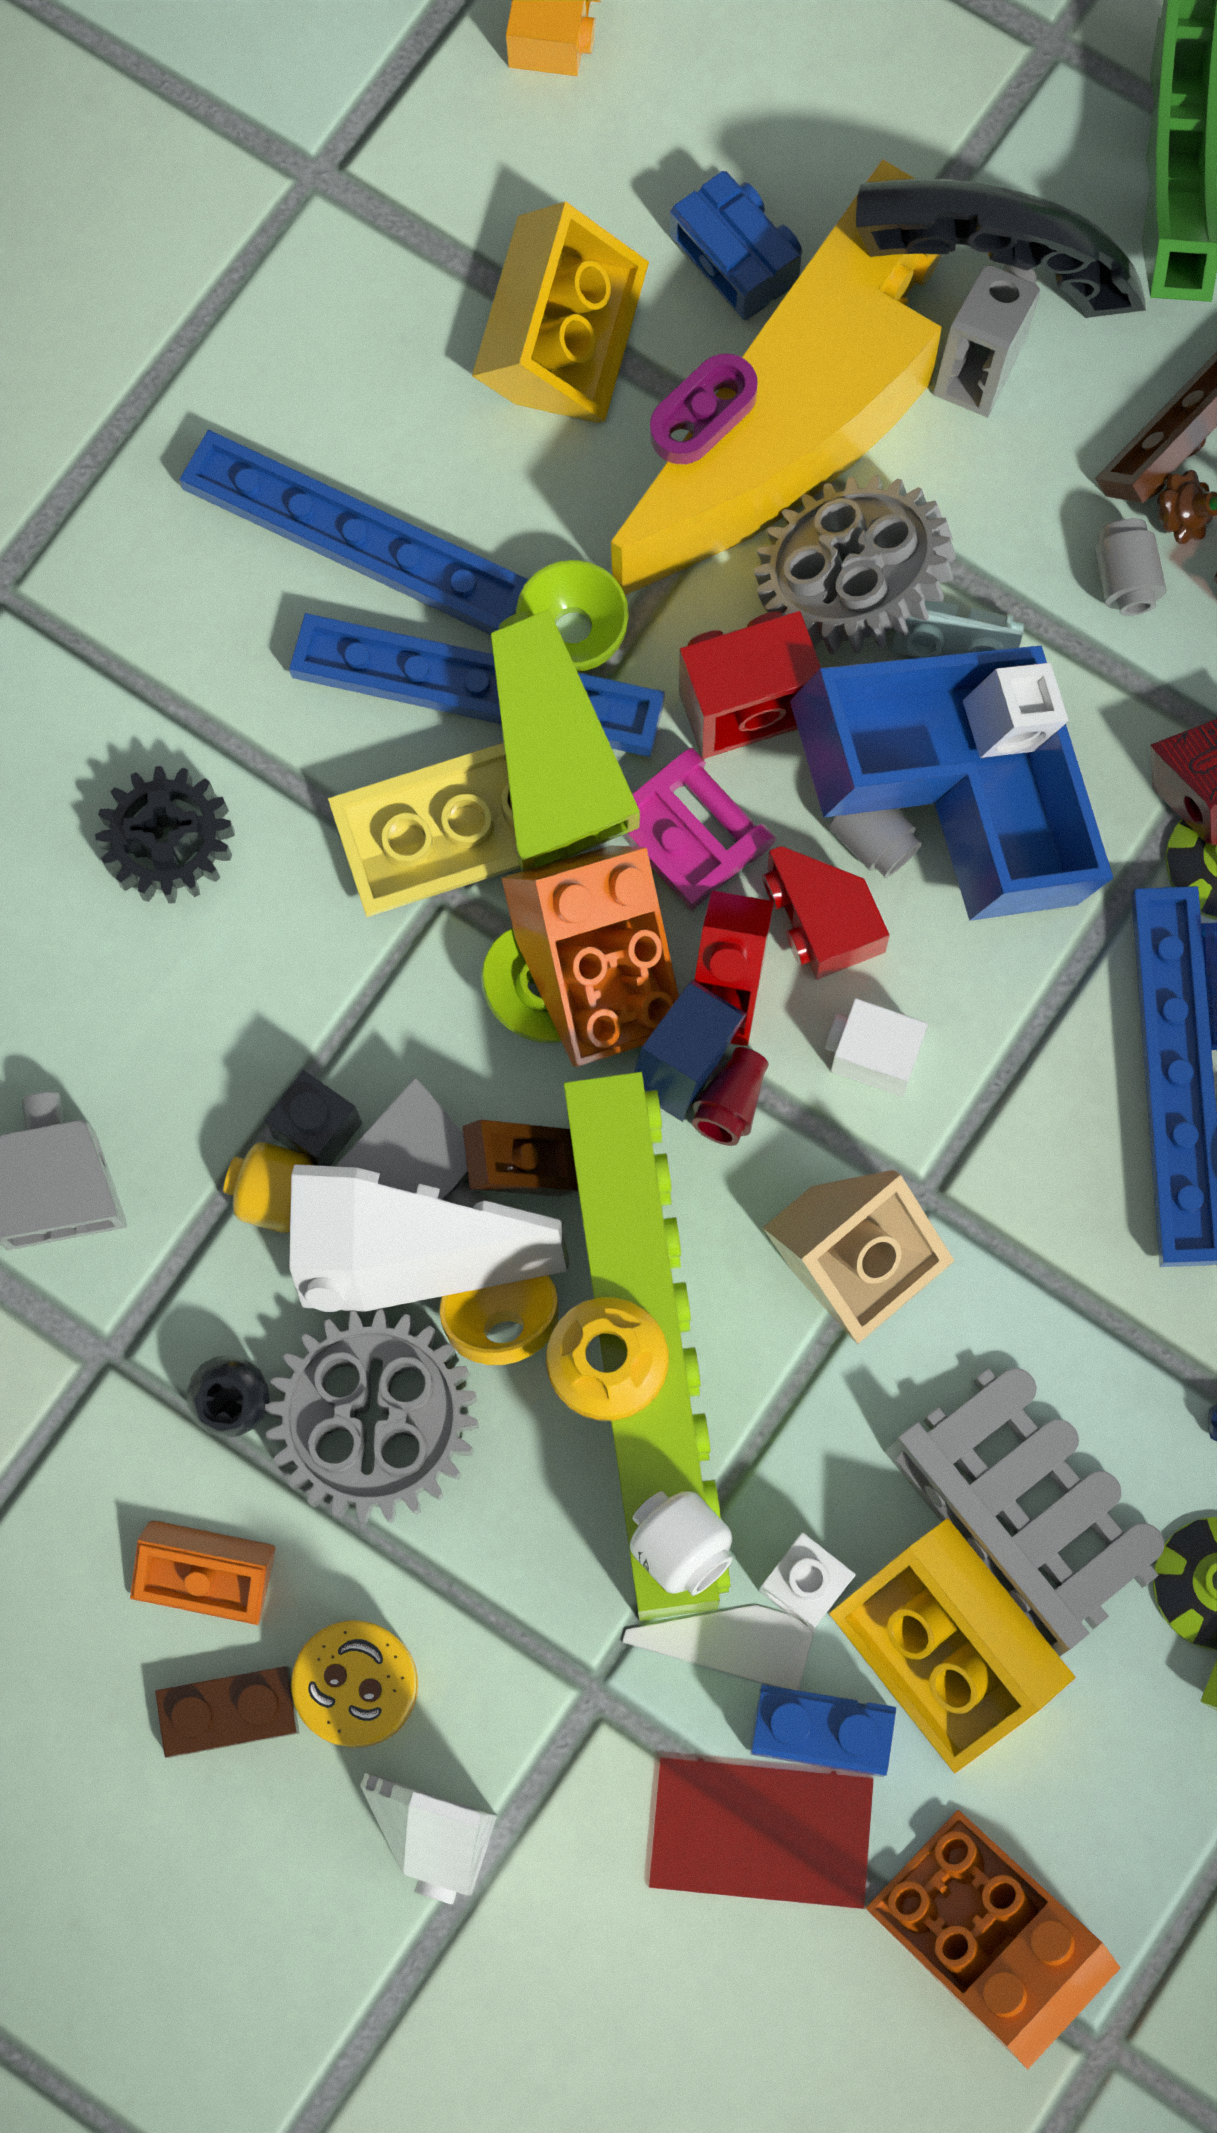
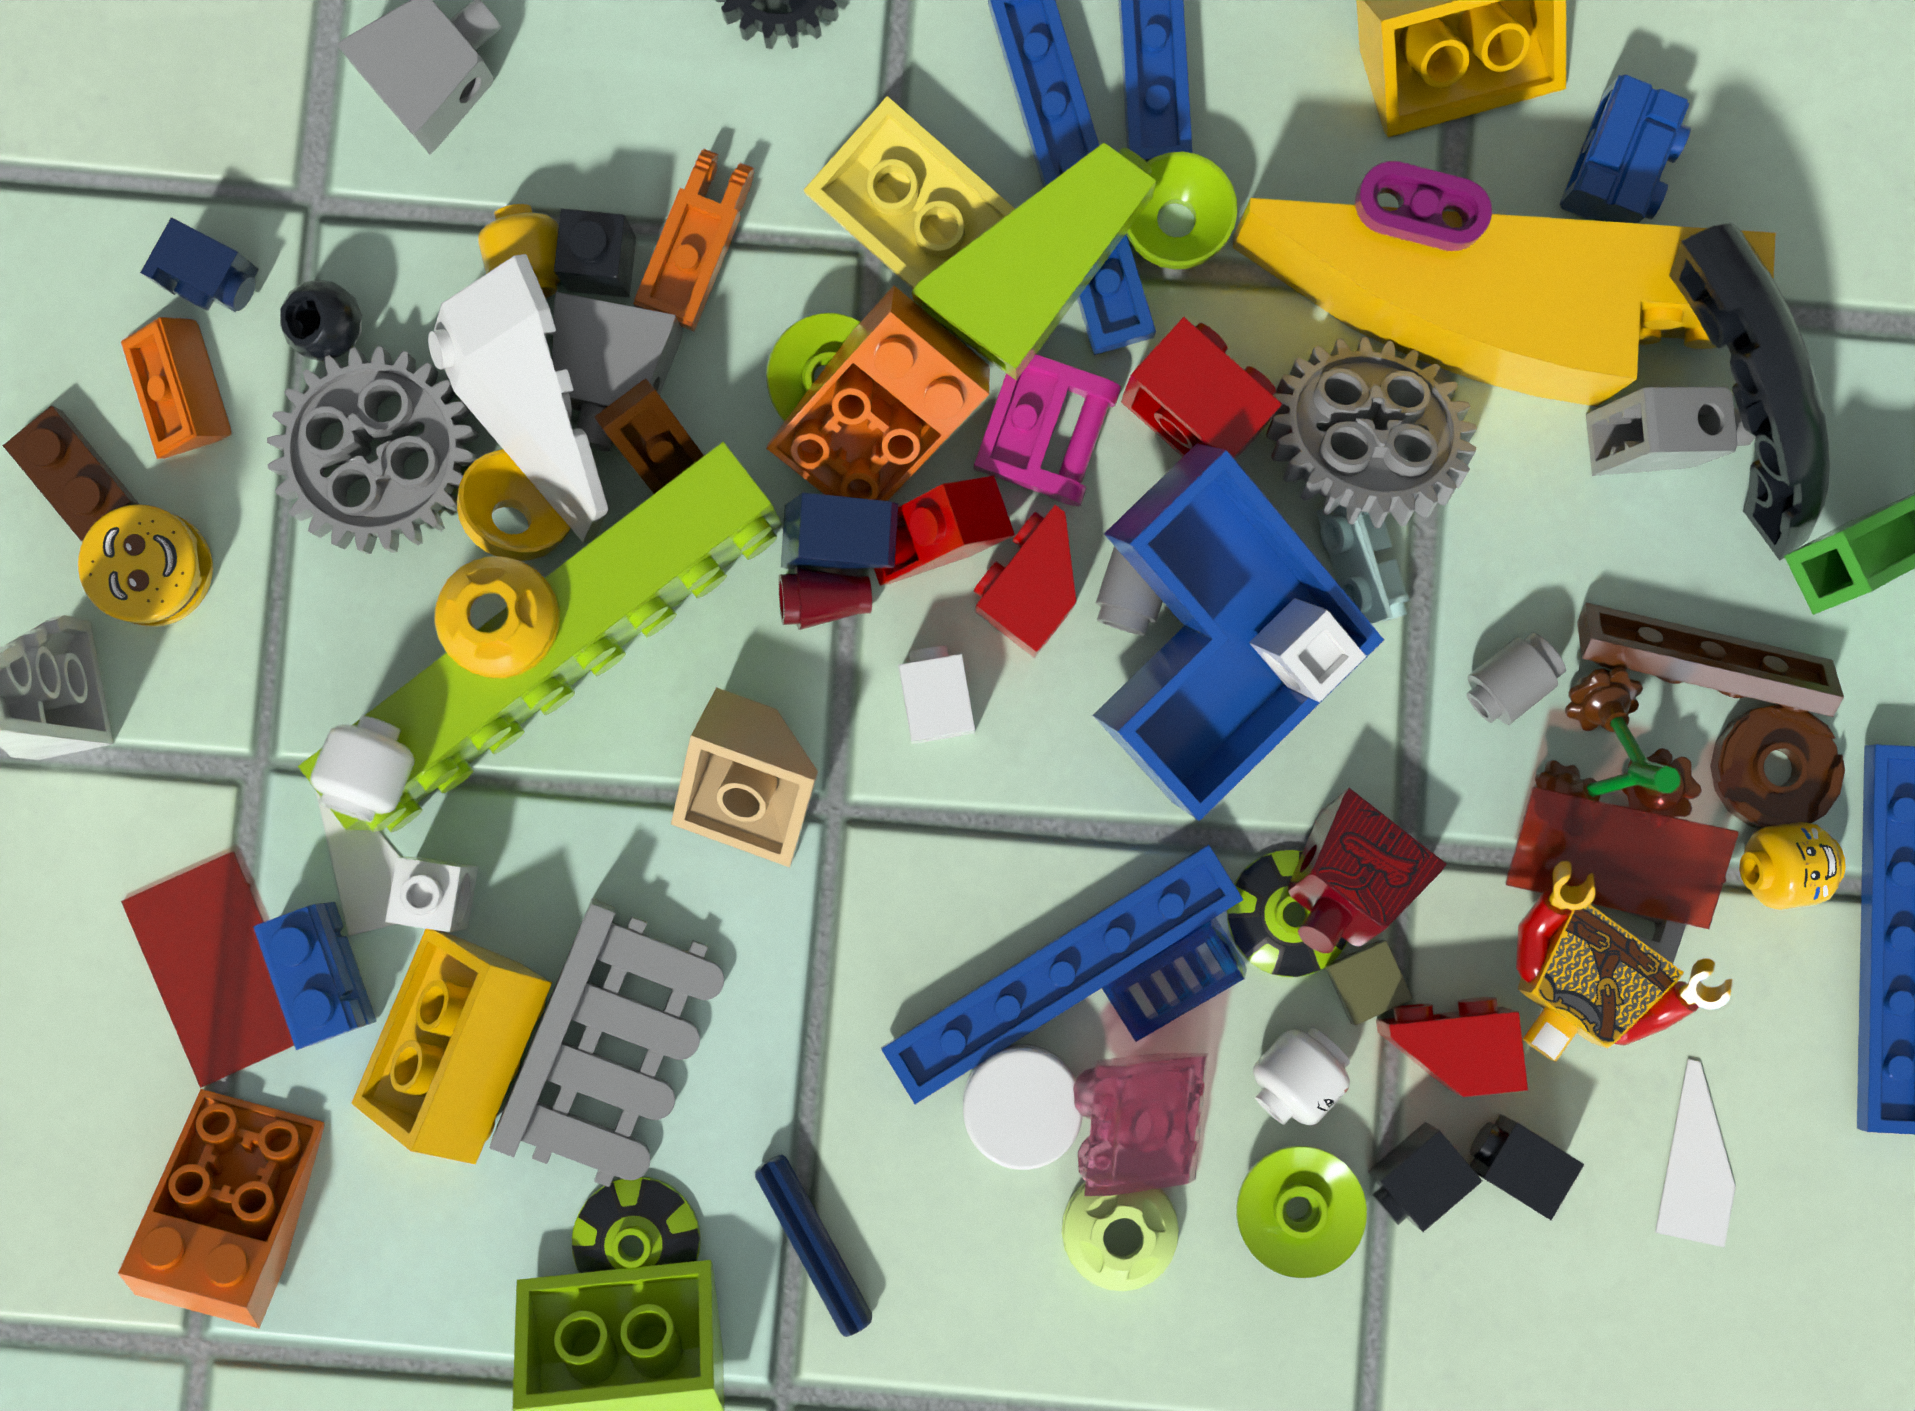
camera: 55 degrees right, 10 degrees up
none -> dark blue brick [140,217,259,312]
none -> orange hinge [633,149,754,332]

